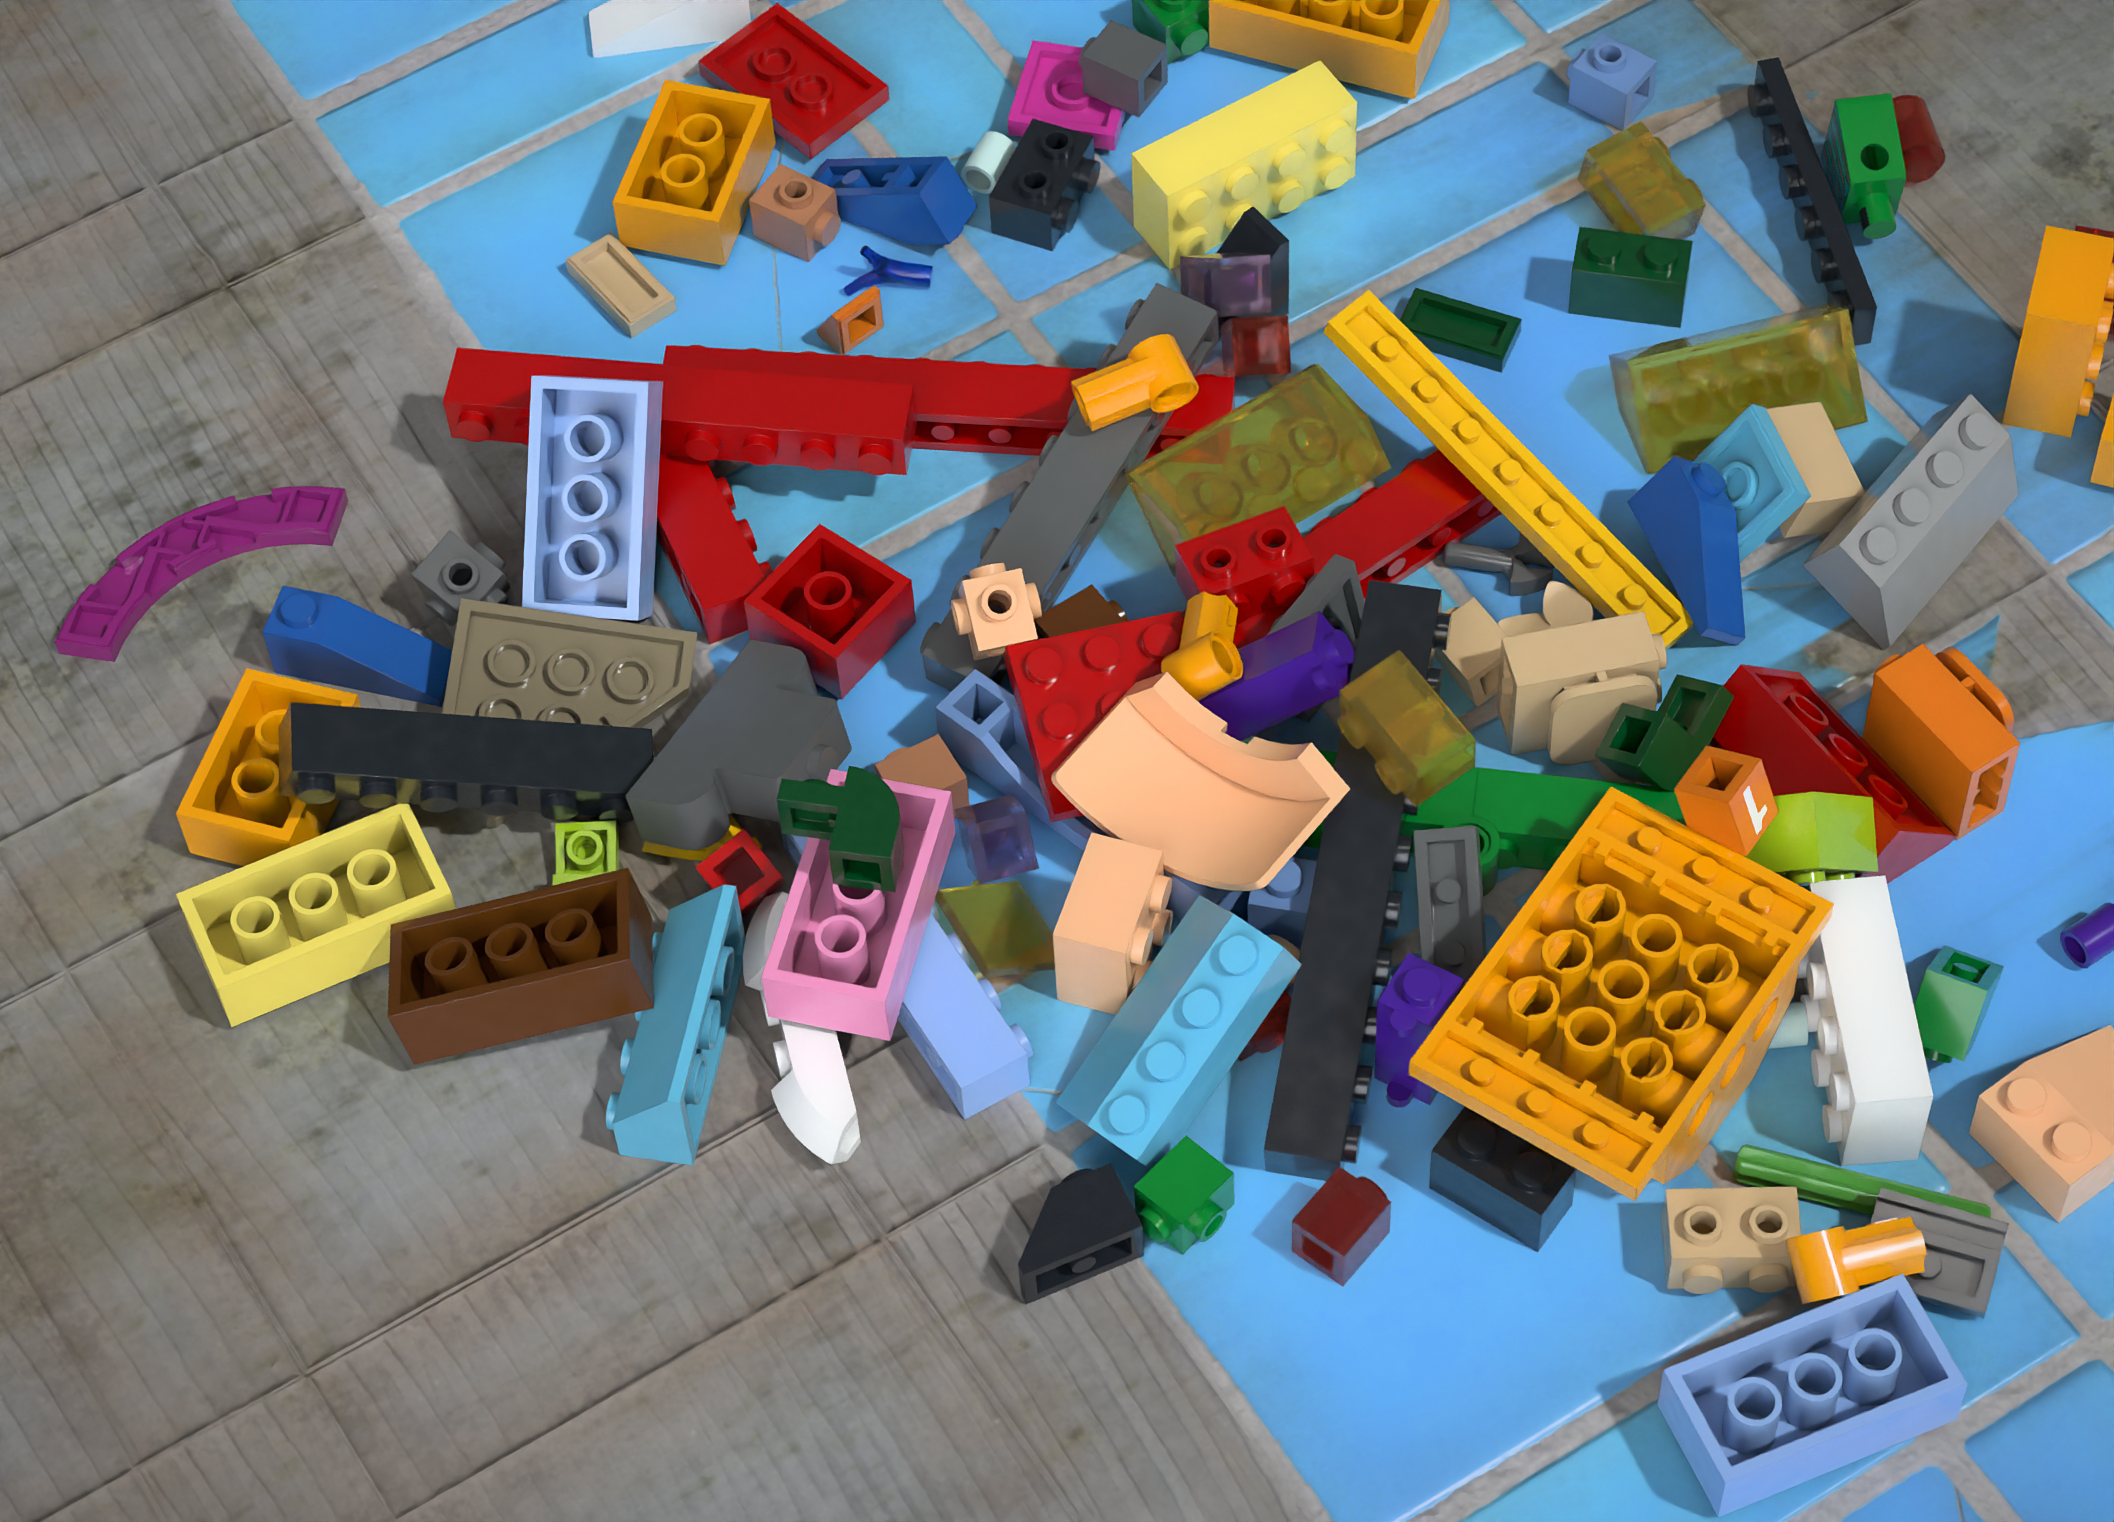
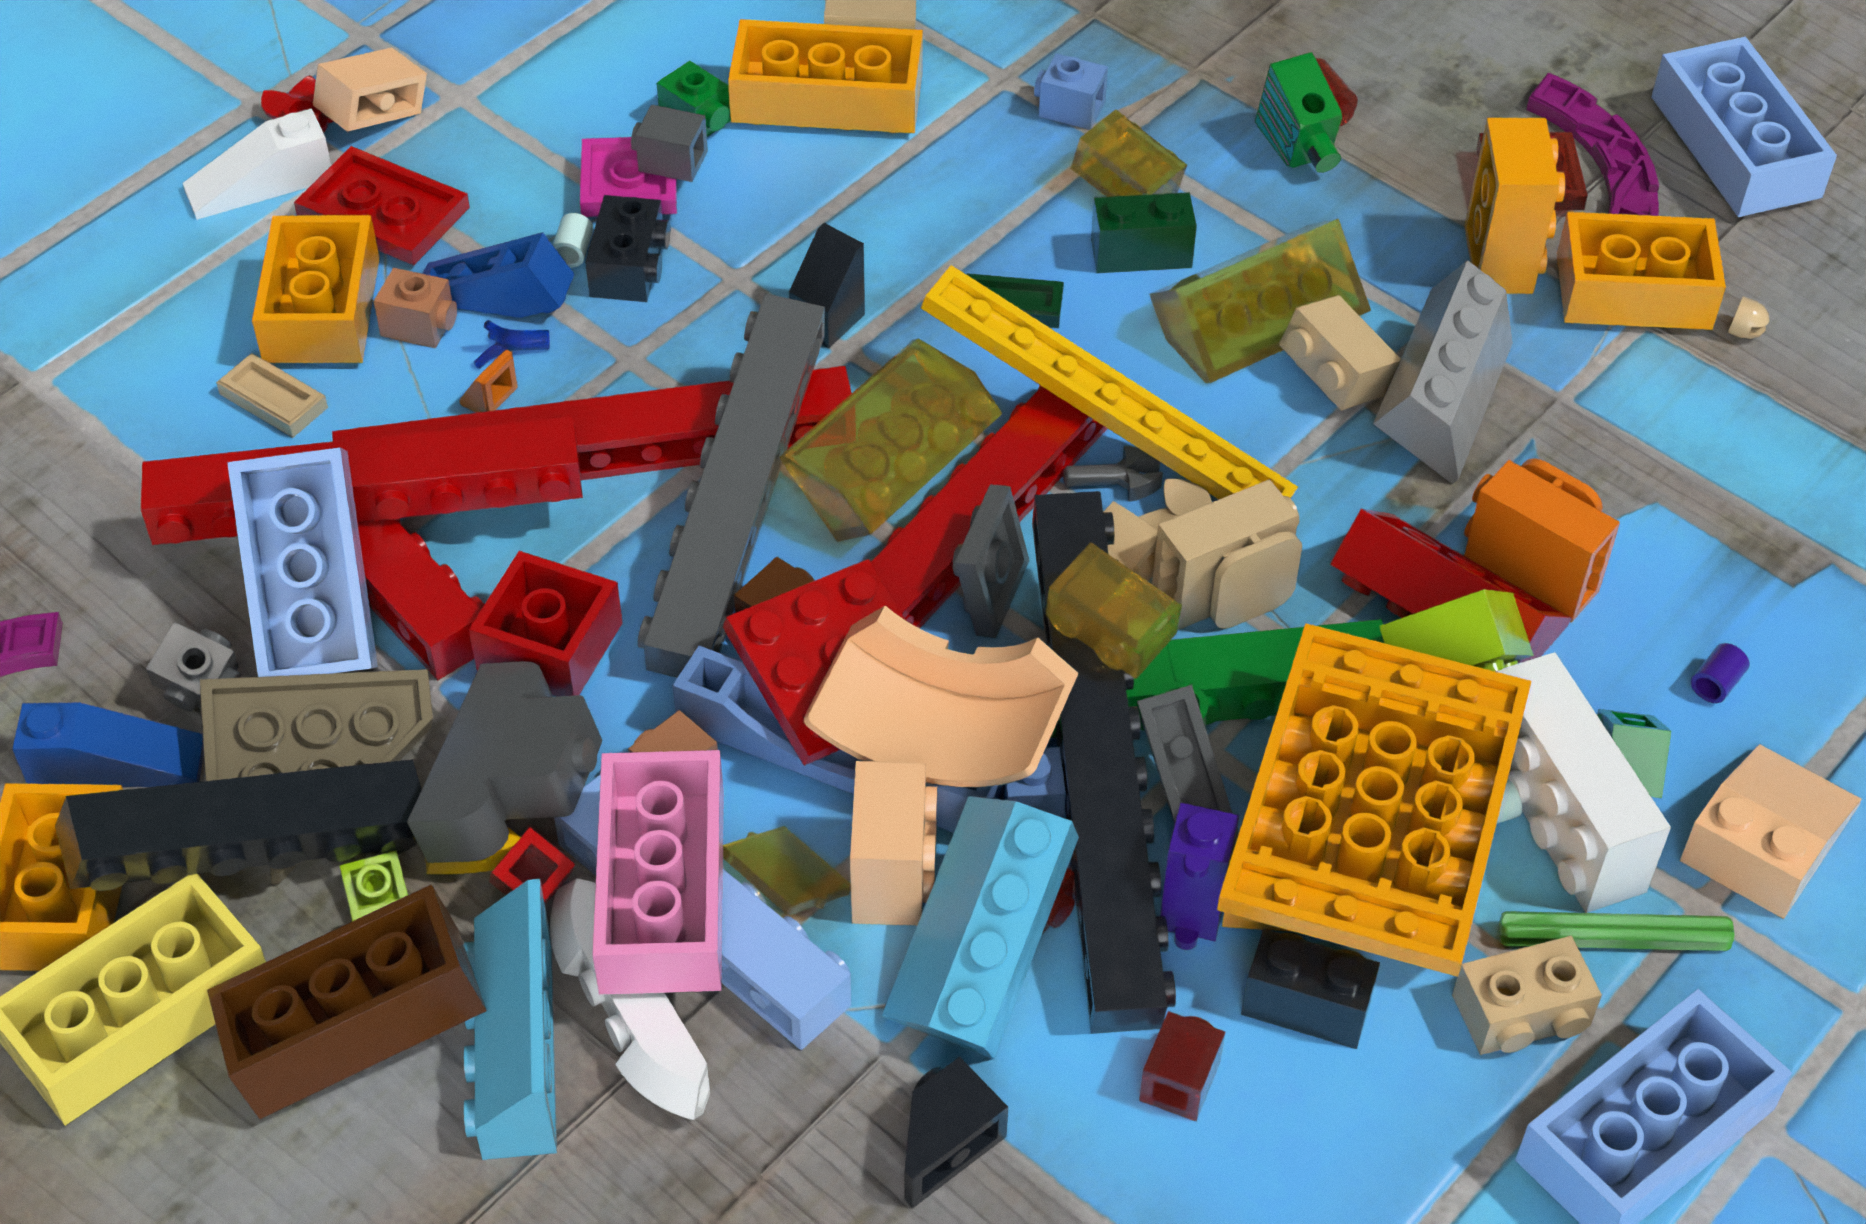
camera: 20 degrees left, 5 degrees down
dark green brick [776,766,904,892] -> none
light nougat brick [951,563,1042,661] -> none
clear purple brick [955,794,1039,884] -> none
light orange piece [1071,334,1199,431] -> none
light yellow brick [1131,60,1357,270] -> none
green brick [1134,1136,1234,1255] -> none
light orange piece [1161,591,1243,701] -> none
red brick [1175,506,1314,625] -> none
clear purple brick [1180,252,1271,317] -> none
dark purple brick [1198,611,1354,741] -> none
clear red brick [1221,316,1291,381] -> none
dark green brick [1594,674,1734,792] -> none
blue slope [1627,456,1745,645] -> none
orange brick [1674,745,1779,856] -> none
medium azure tile [1692,404,1811,563] -> none
black plate [1747,57,1877,347] -> none
light orange piece [1785,1216,1927,1304] -> none
plate [1866,1188,2009,1318] -> none

